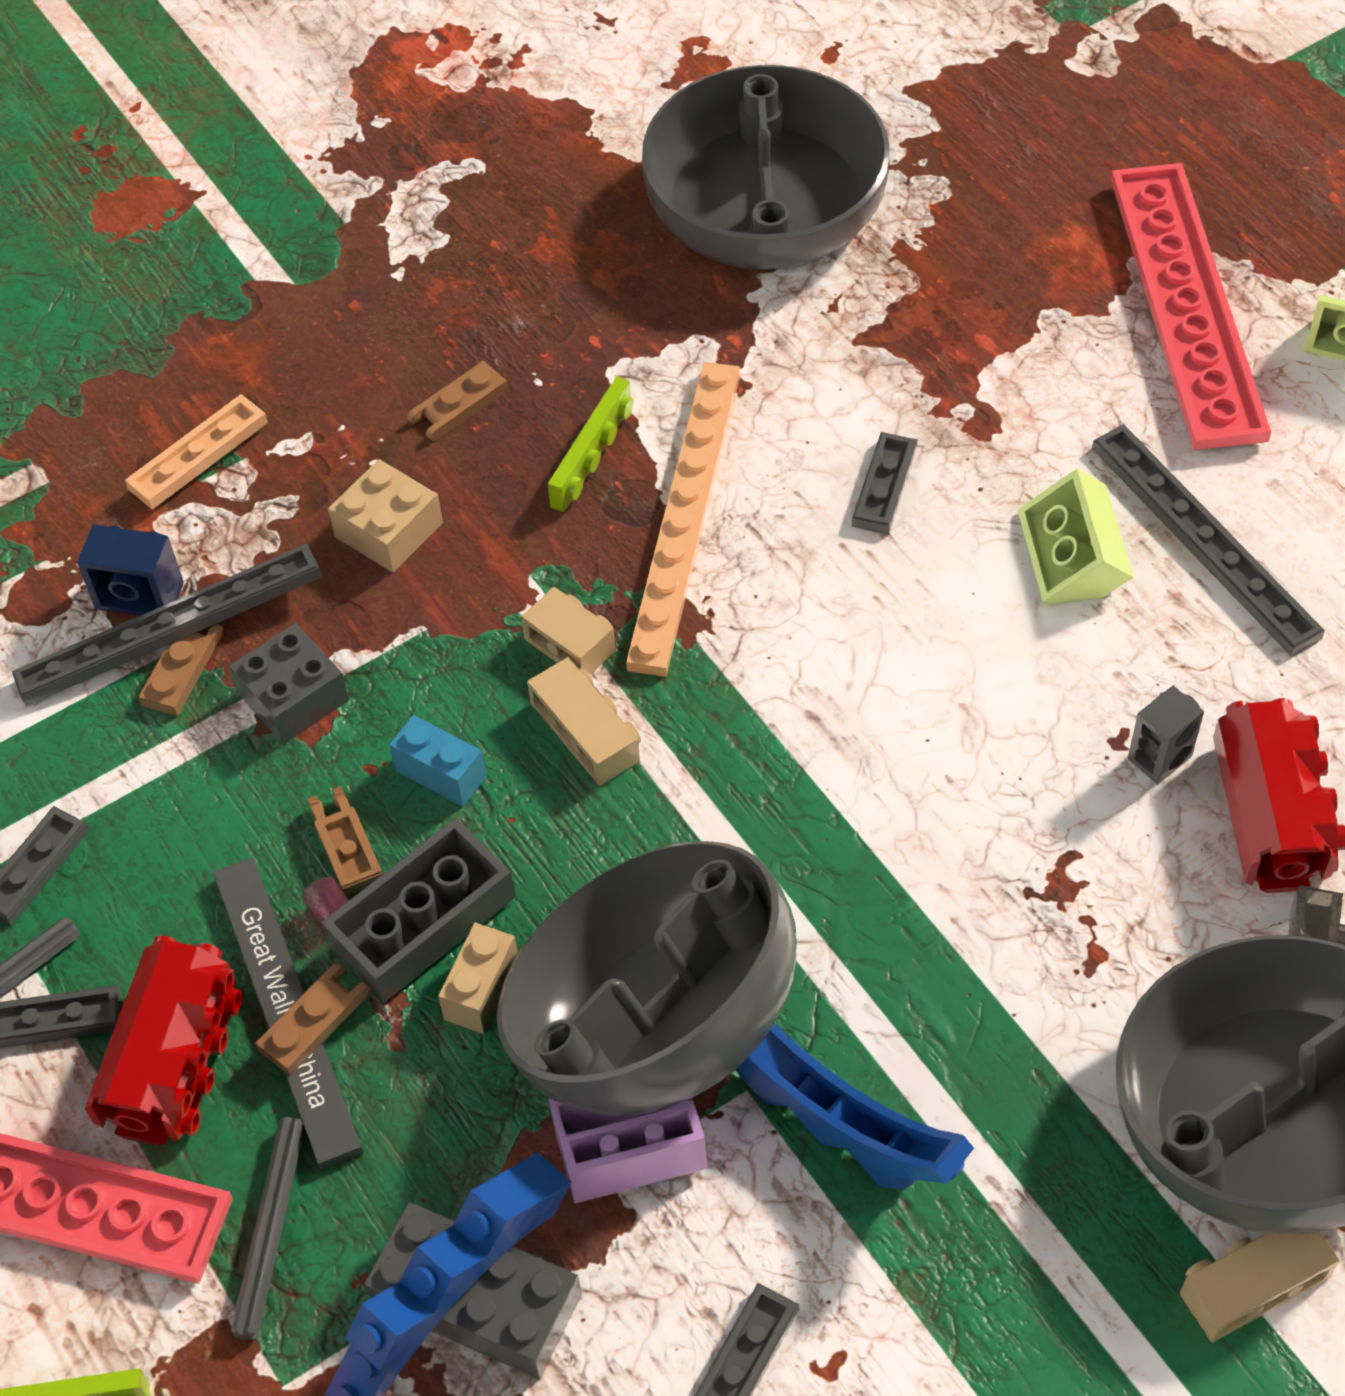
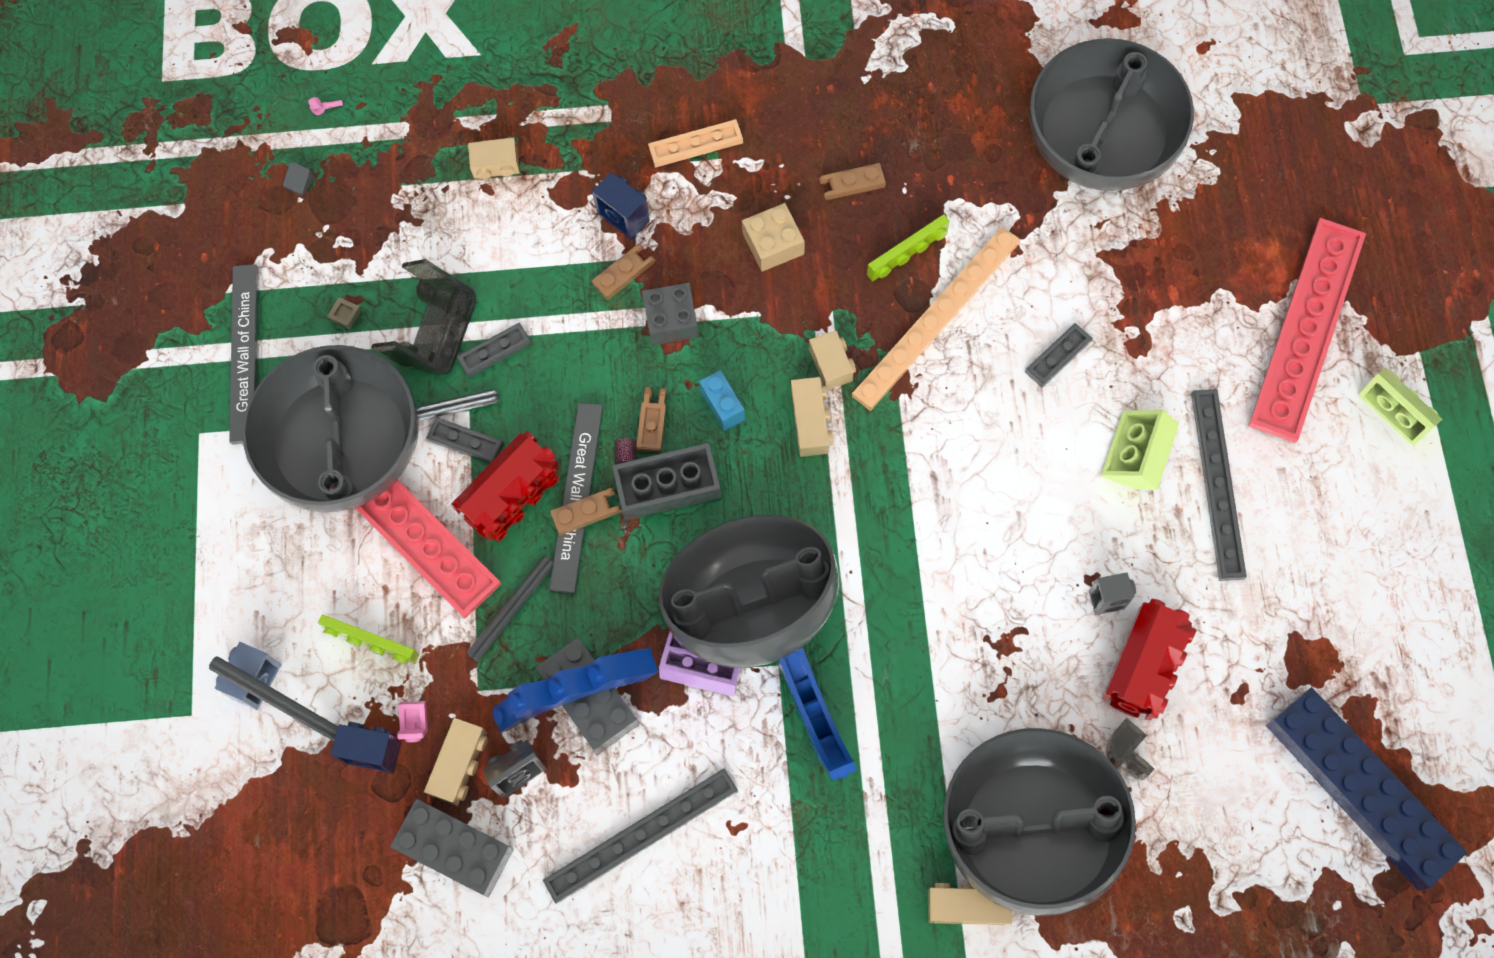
camera: 30 degrees right, 15 degrees up
dark grey tile [12,543,323,706] -> none
tan brick [438,923,518,1034] -> none

